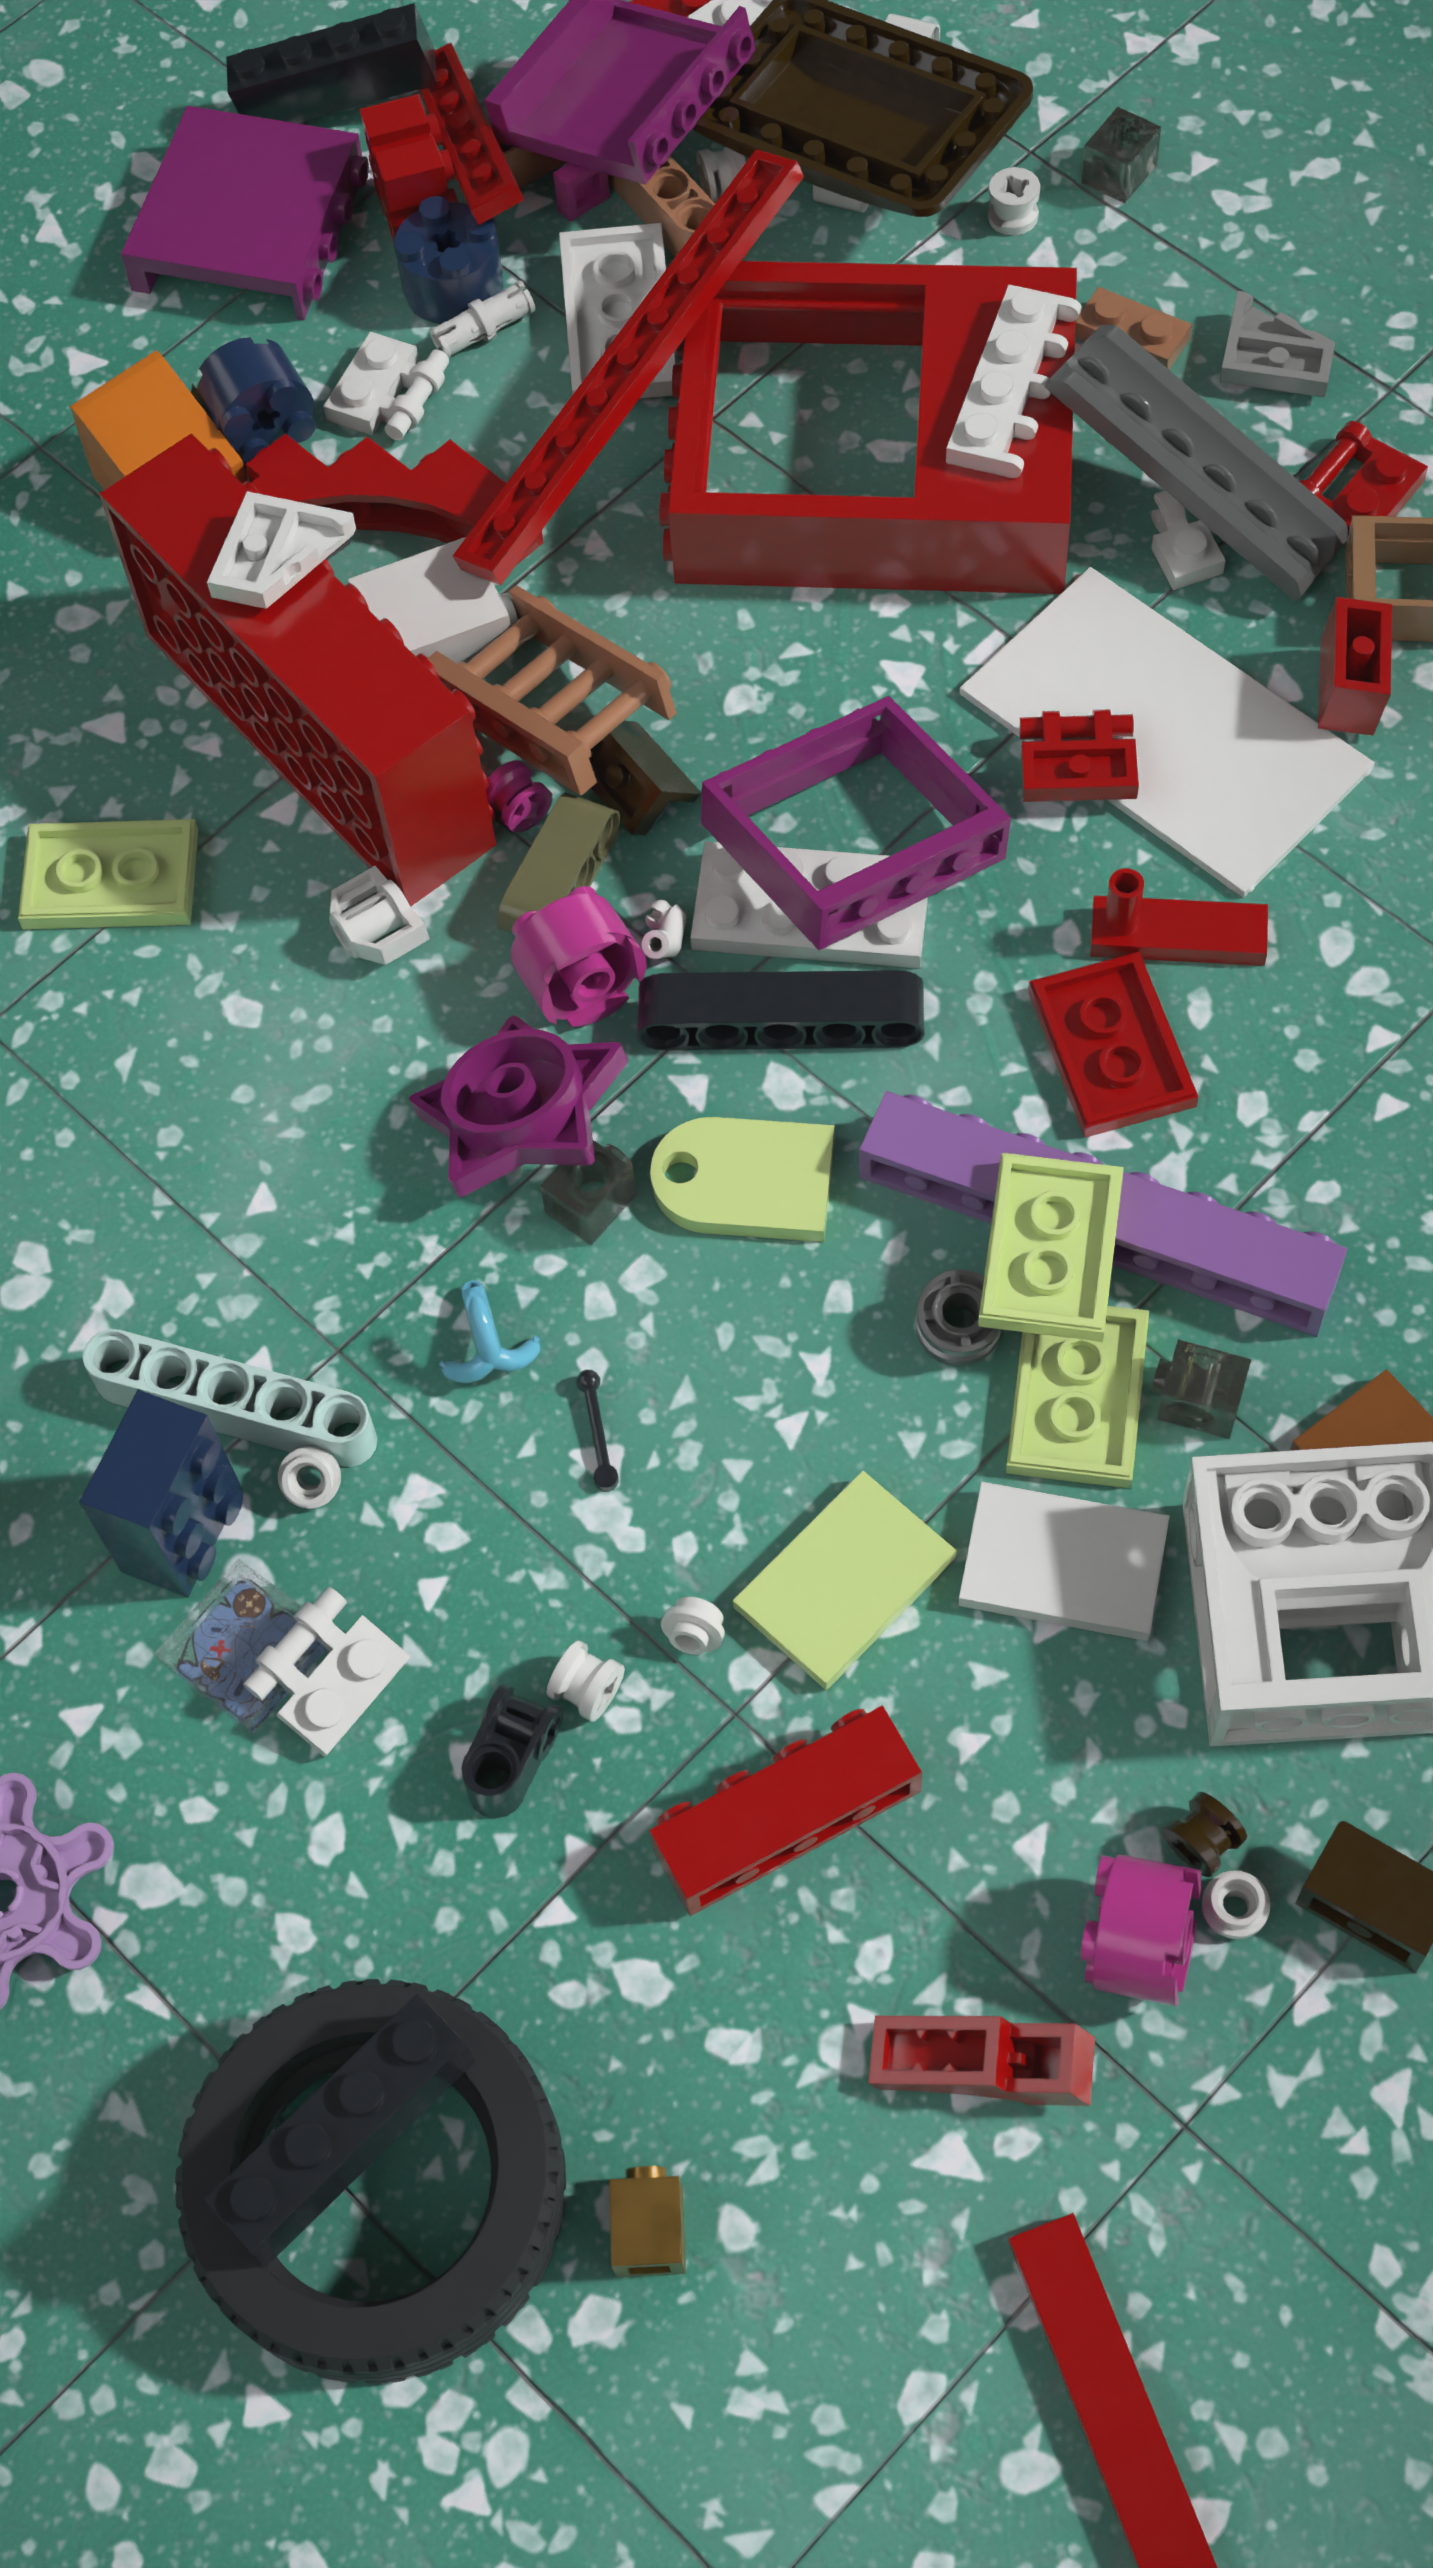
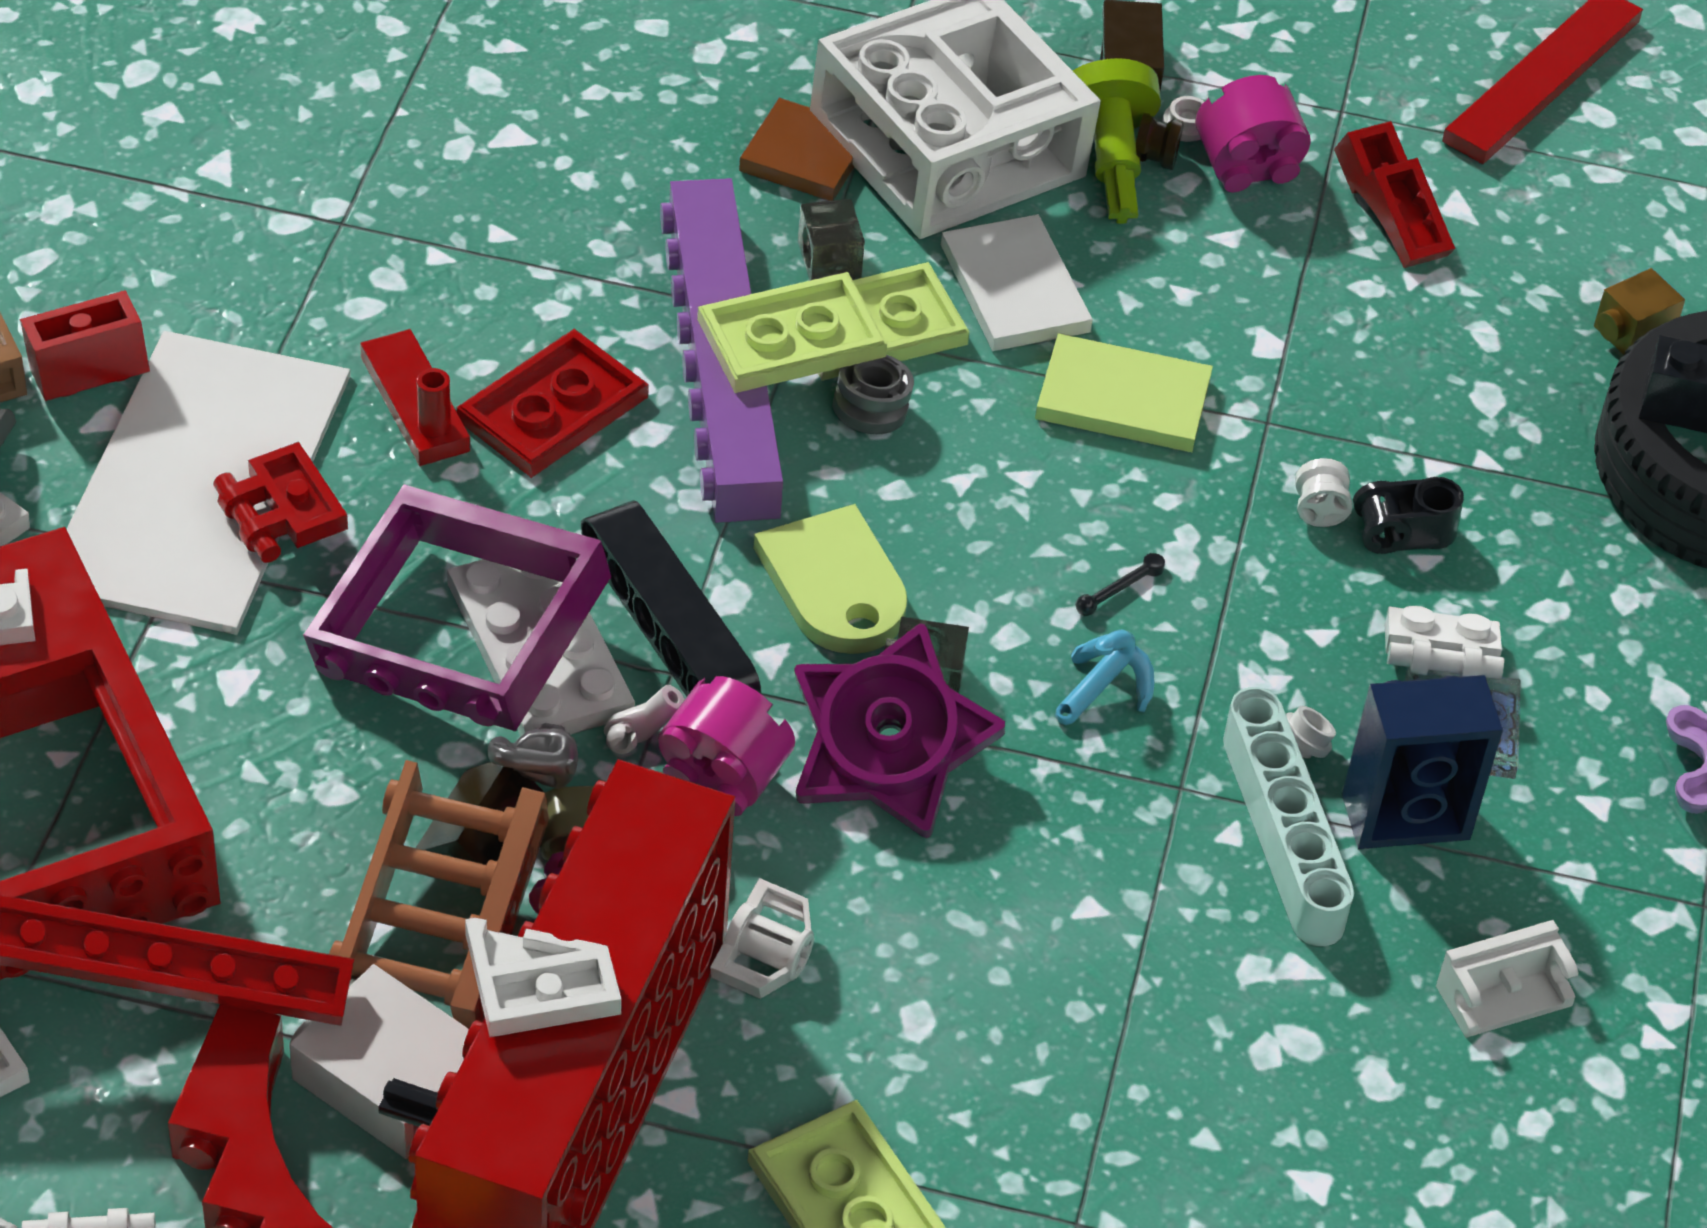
camera: 130 degrees left, 15 degrees down
red brick [649,1705,922,1917] -> none
white plate [661,1597,725,1655] -> none
none -> flat silver piece [488,723,578,789]
none -> lime piece [1072,58,1161,224]

